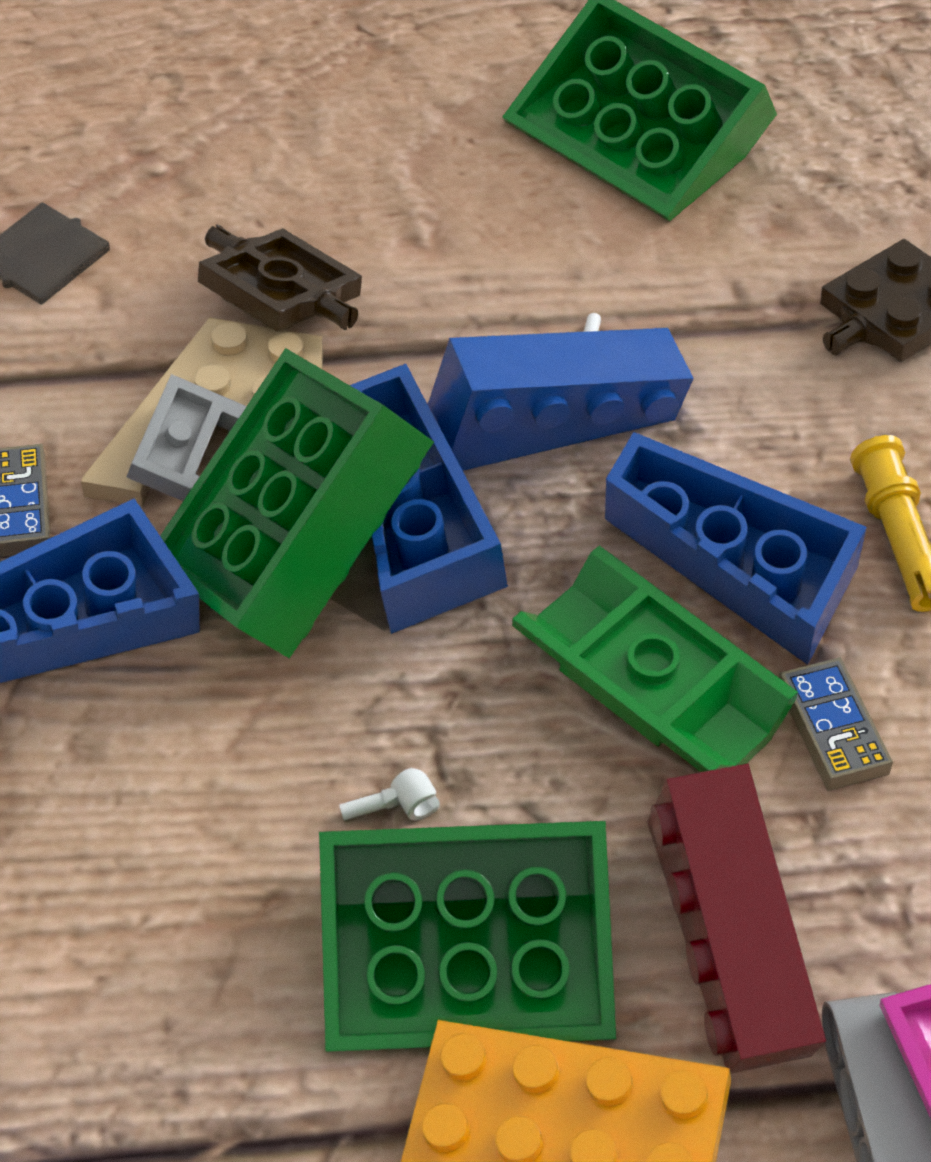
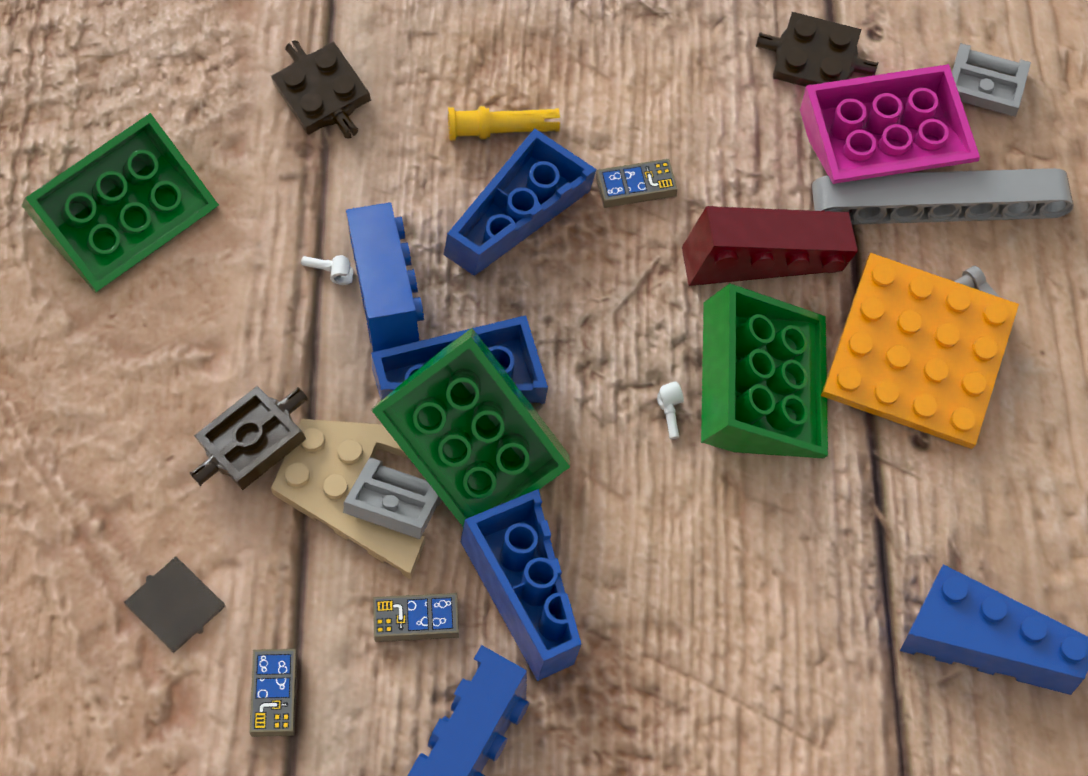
camera: 85 degrees left, 10 degrees up
green piece [512,545,798,772] -> none

